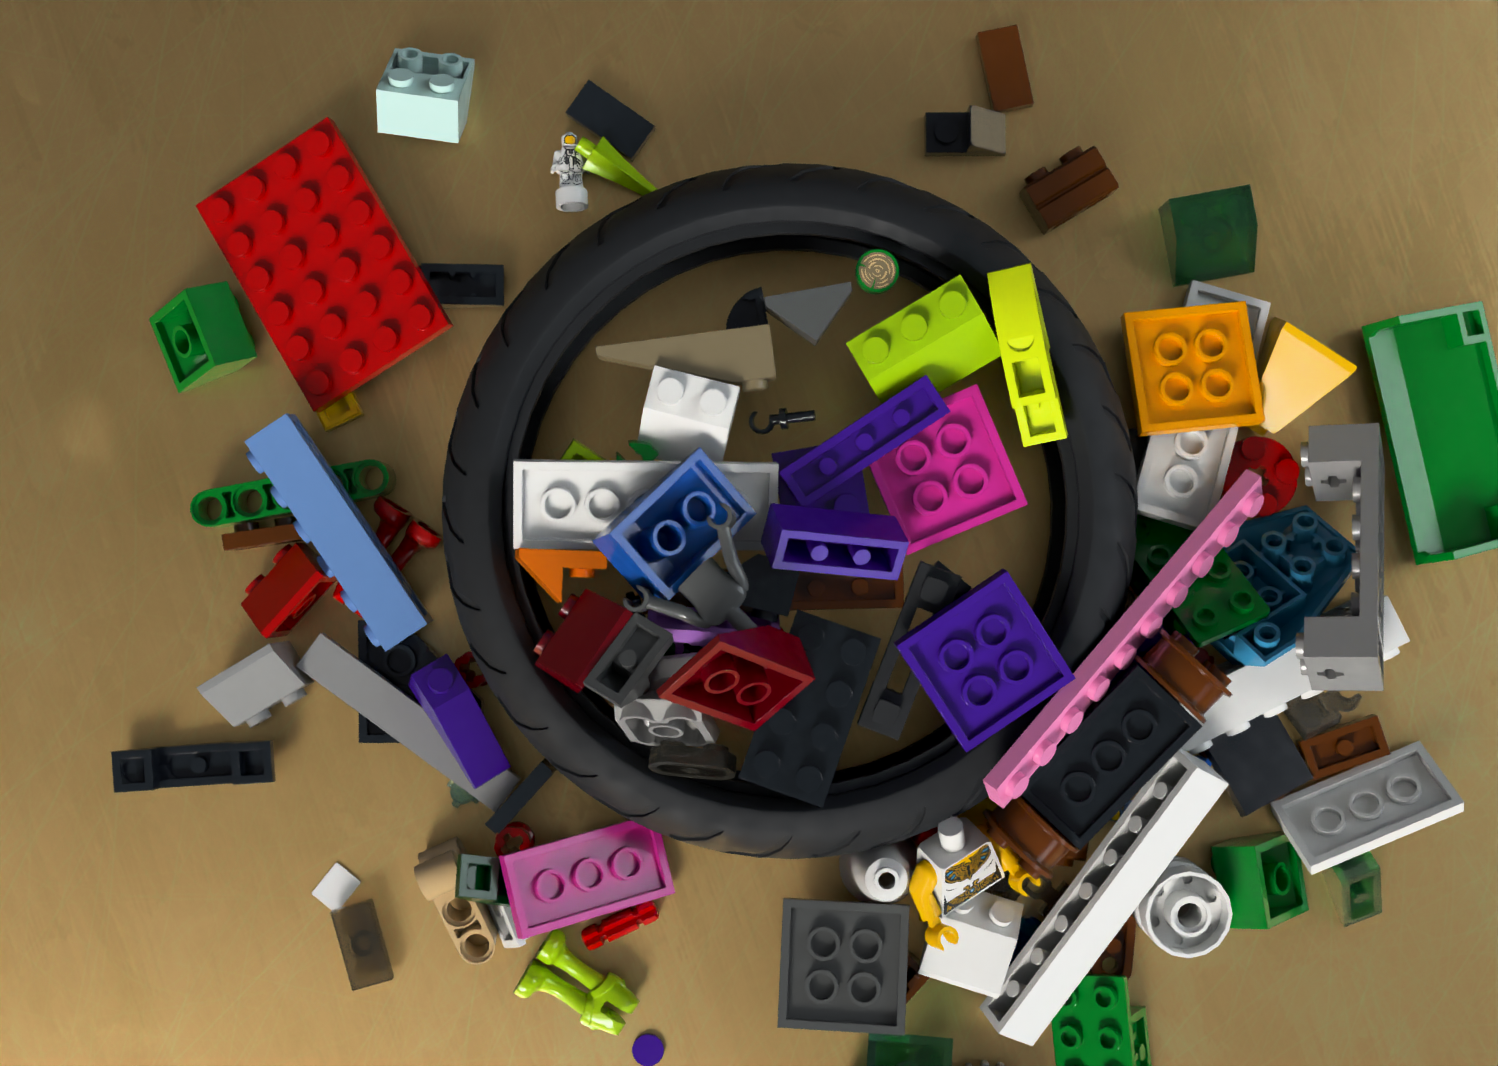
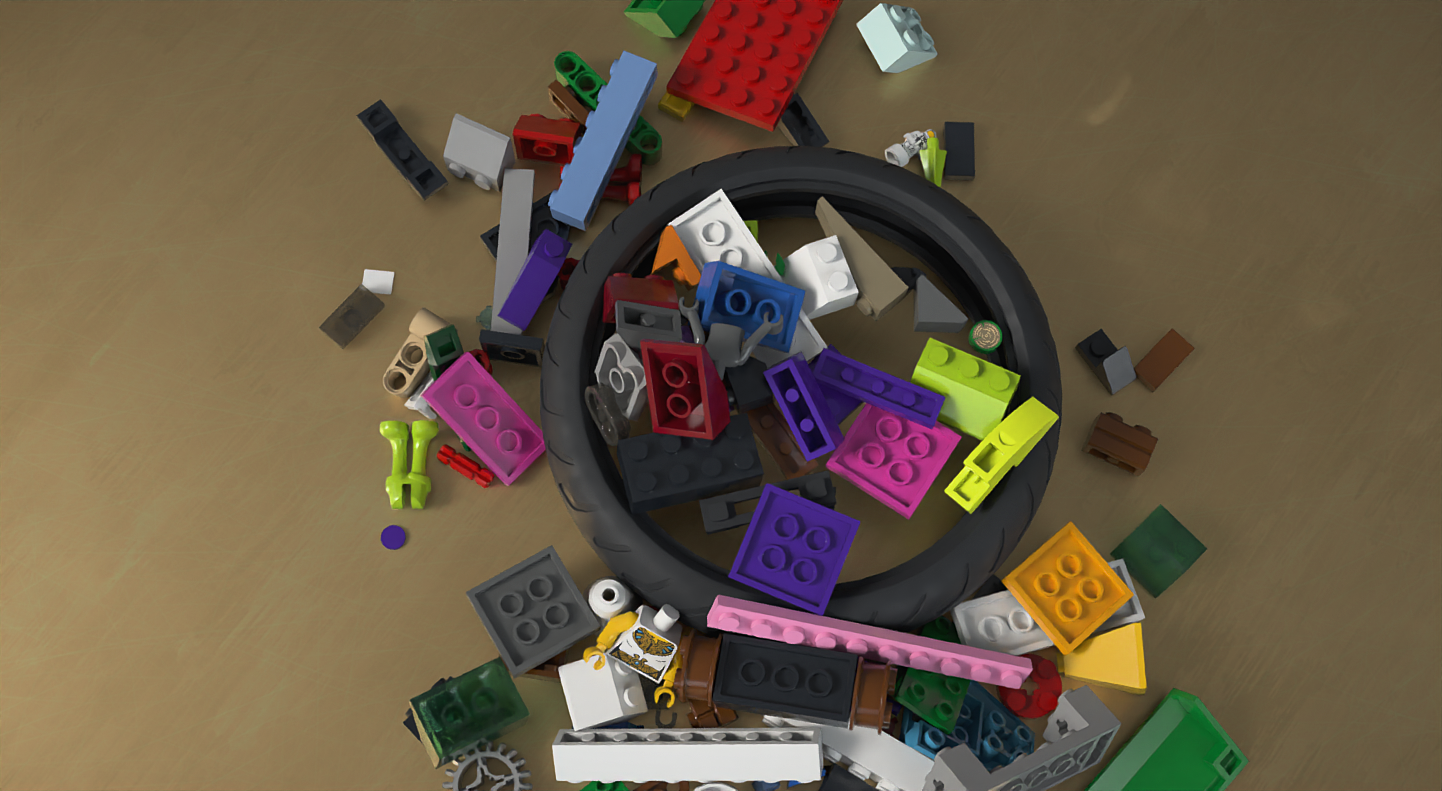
camera: 50 degrees right, 15 degrees down
black hand [749,408,816,435] -> none

